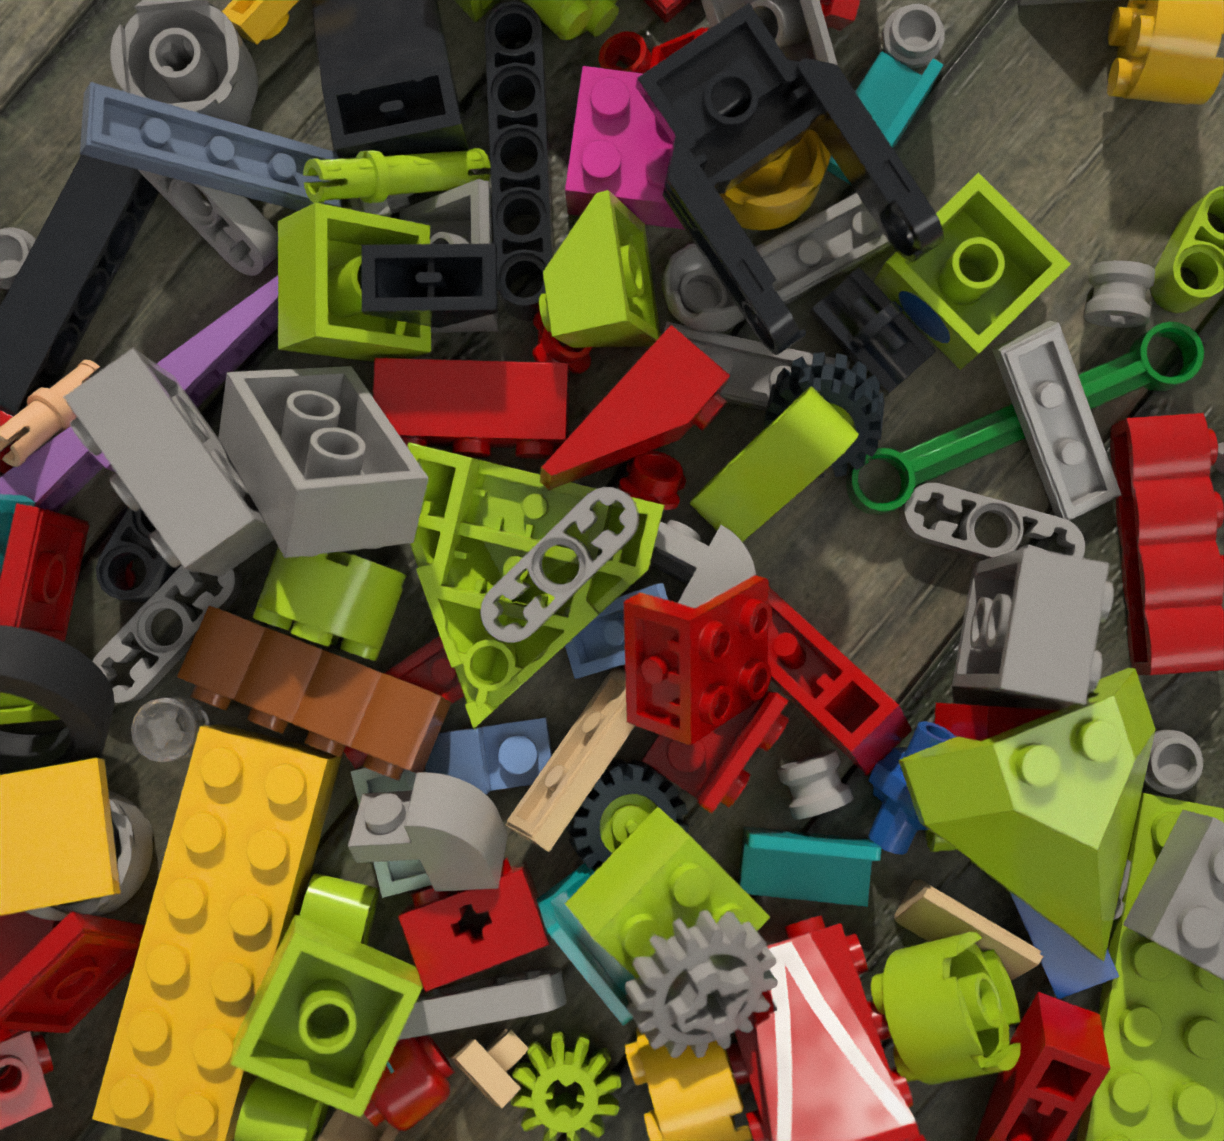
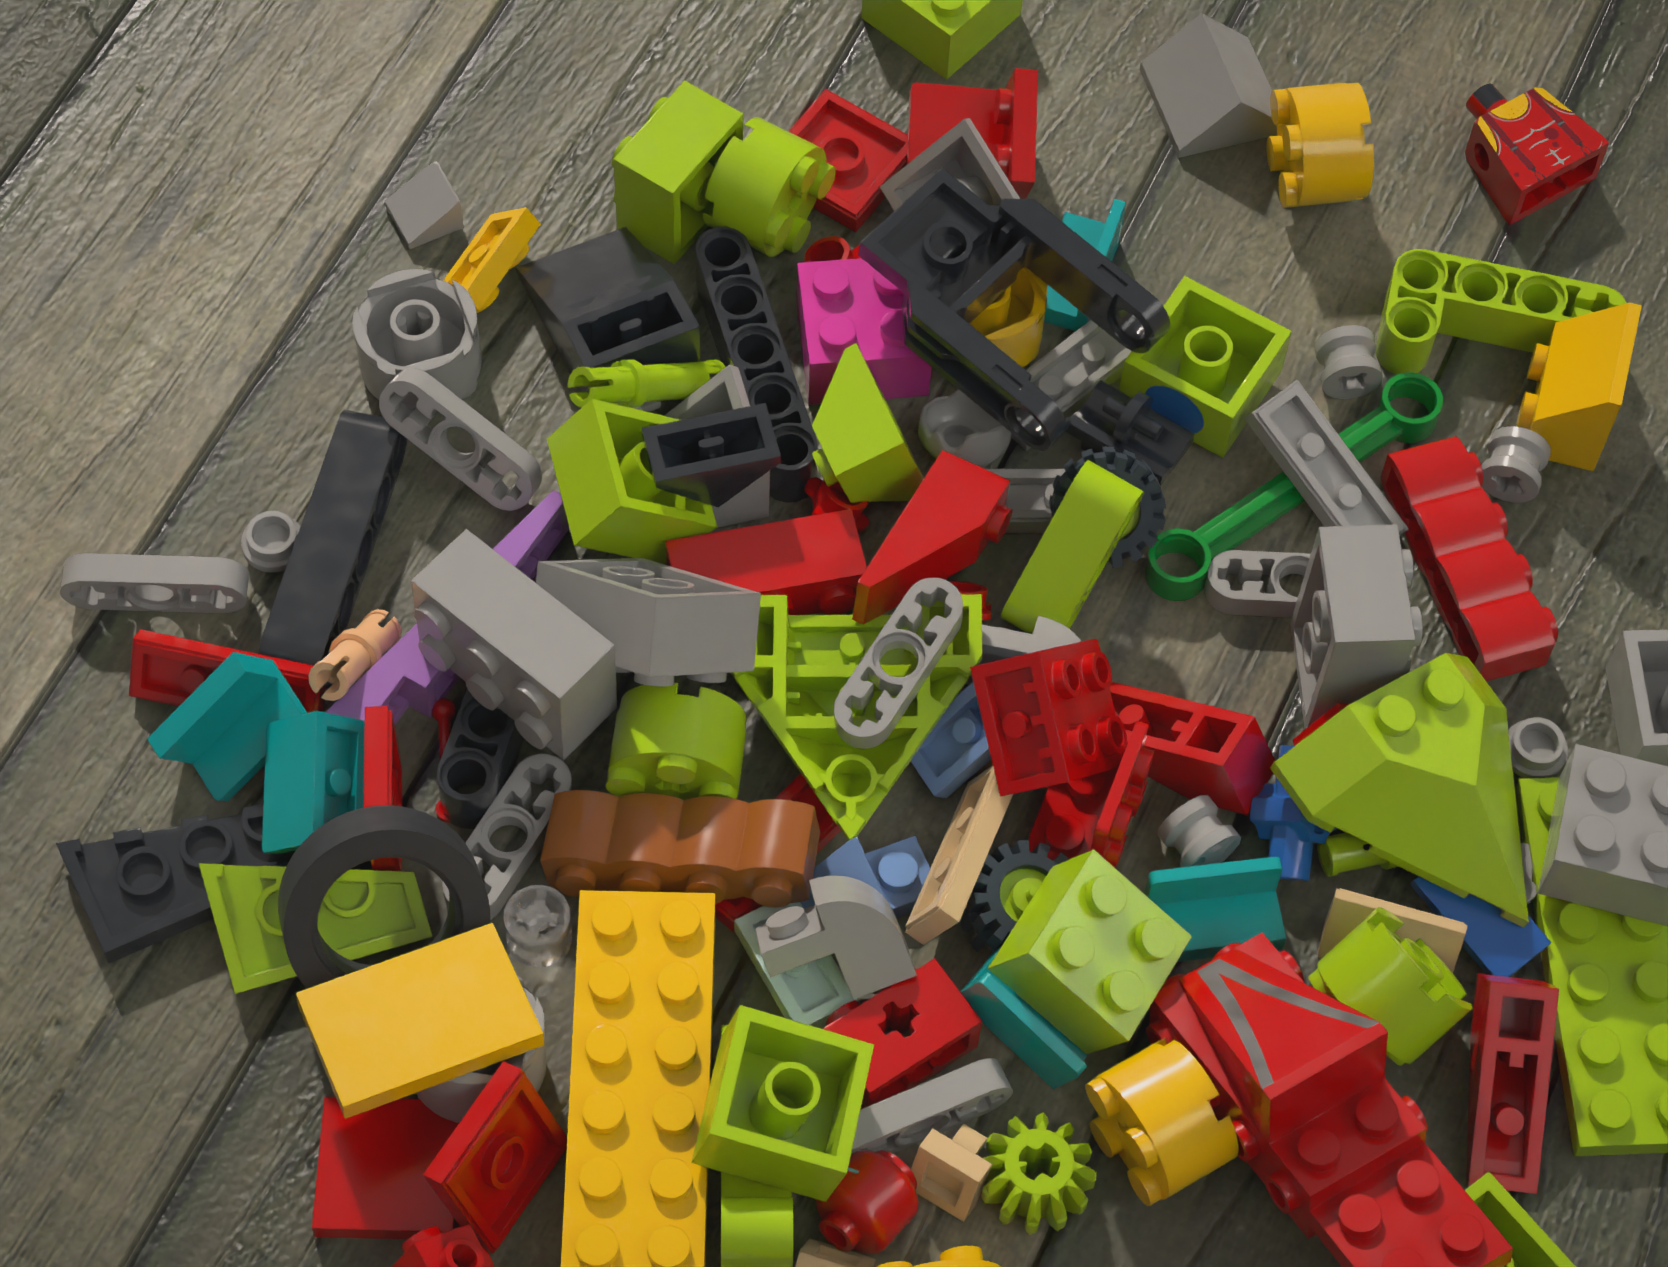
camera: 20 degrees left, 25 degrees down
sand blue tile [80,82,342,211] -> none
light grey gear [625,911,778,1058] -> none
light grey plate [882,4,945,69] -> none

